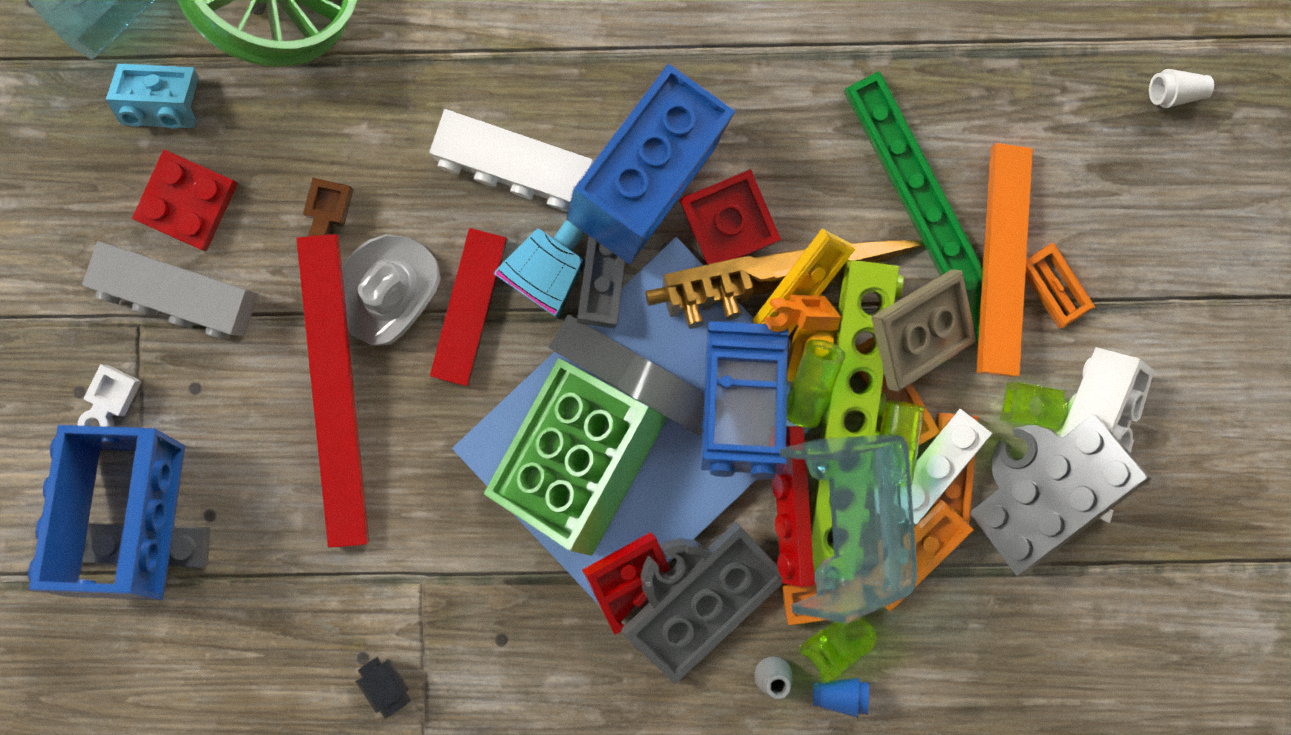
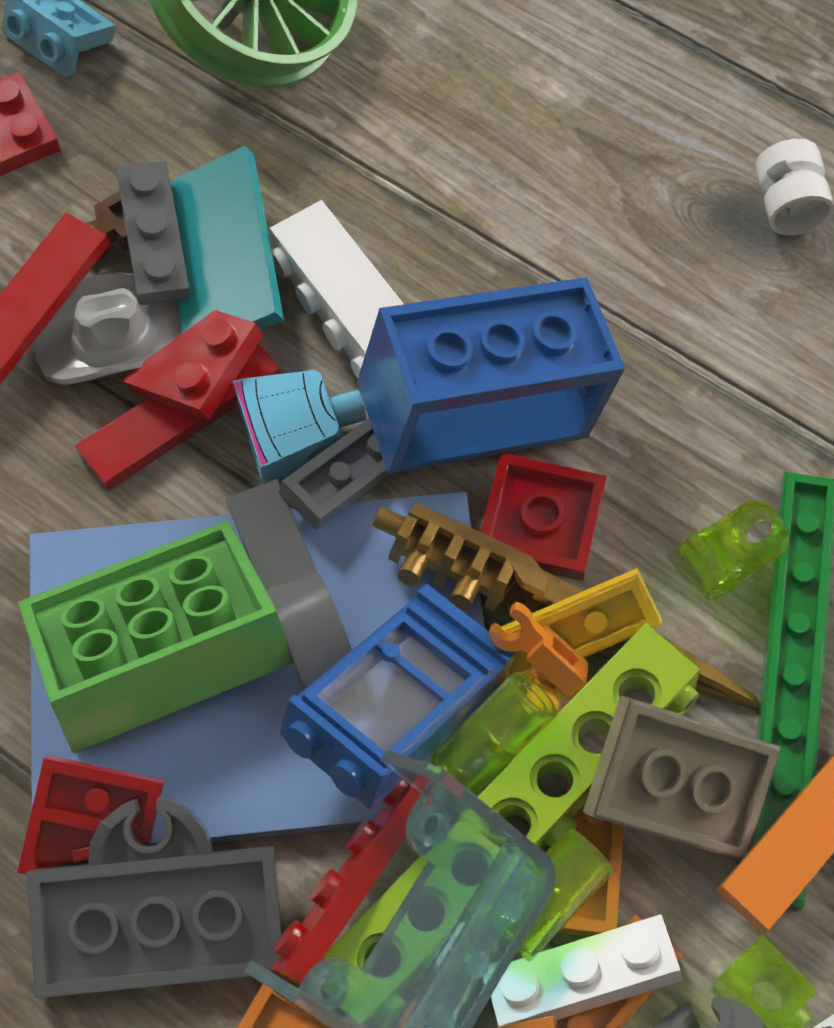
camera: 35 degrees right, 25 degrees down
none -> dark grey plate [116,161,190,305]
none -> red wing [122,310,263,421]
none -> teal tile [170,146,284,333]
none -> clear neon green piece [676,501,789,600]

